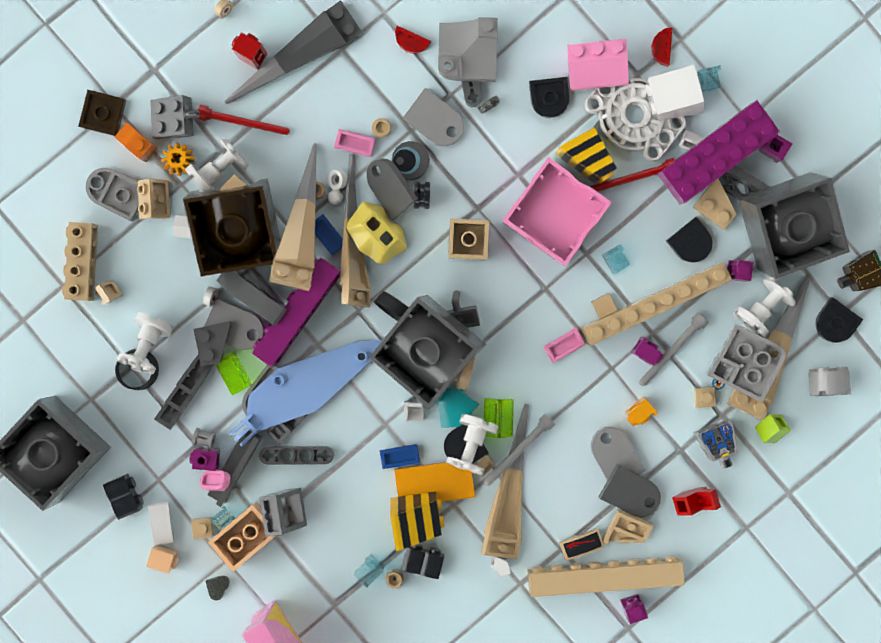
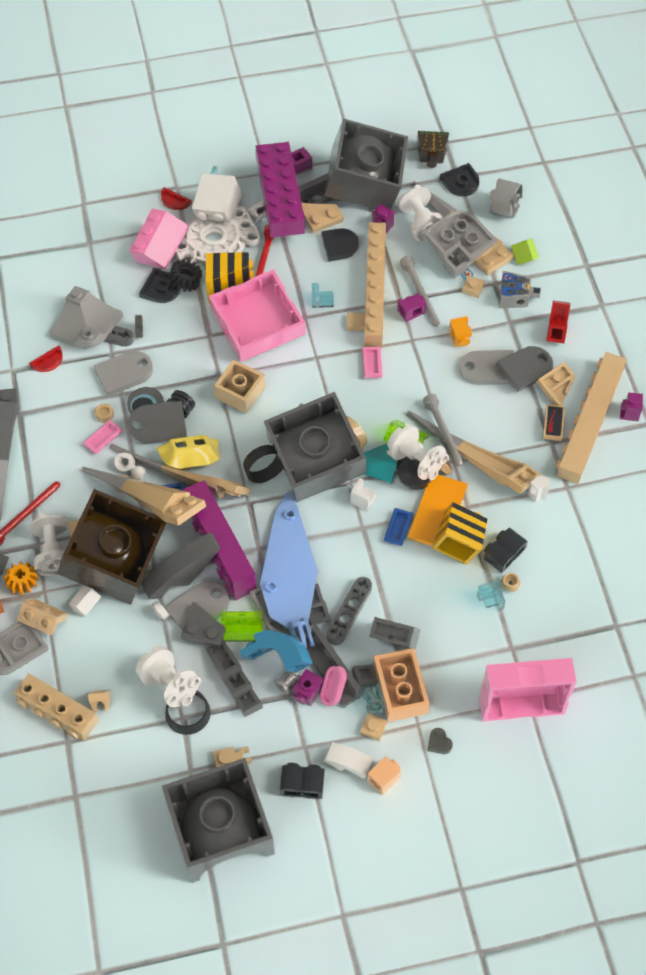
camera: 65 degrees left, 30 degrees down
none -> black tyre [168,259,202,292]
none -> tan plate [213,747,252,767]
none -> dark azure arch [240,630,313,673]
none -> dark grey plate [351,664,378,687]

